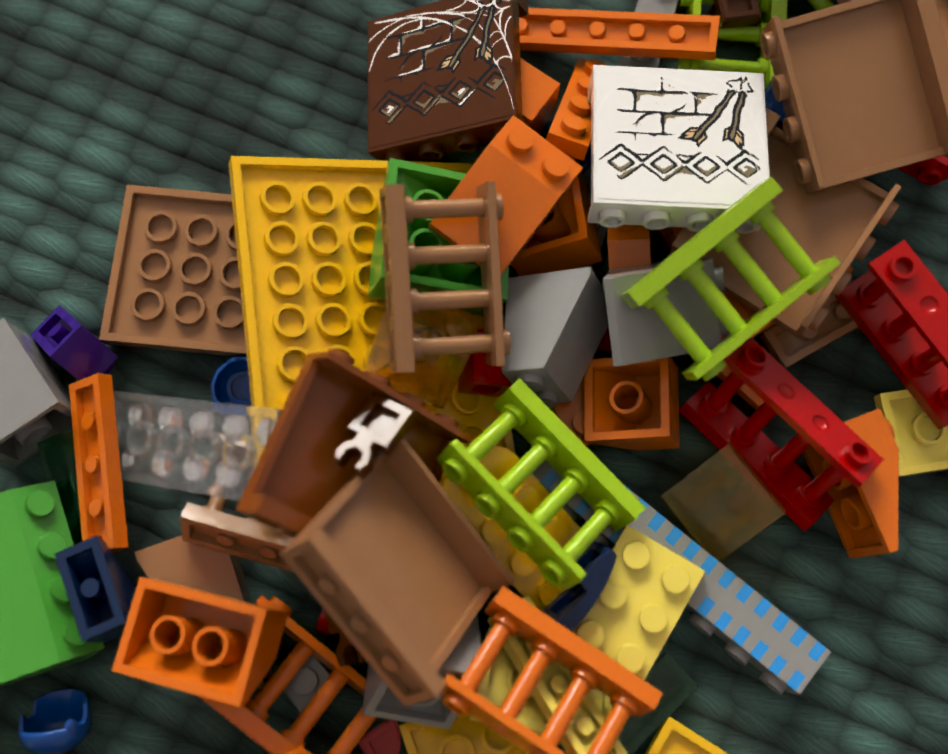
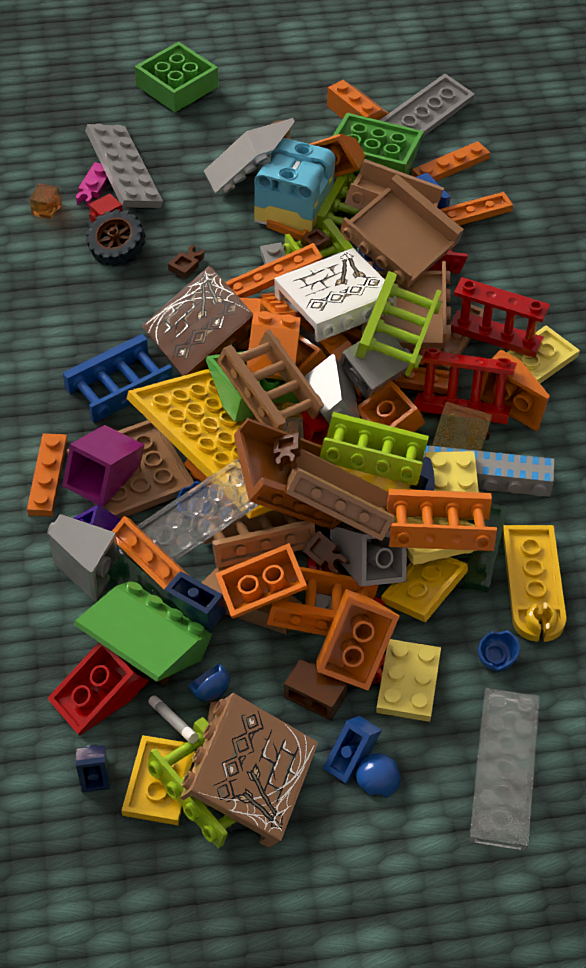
camera: 30 degrees left, 25 degrees down
none -> orange plate [27,433,68,517]
none -> blue fence [63,334,173,423]
none -> magenta slope [63,425,145,507]

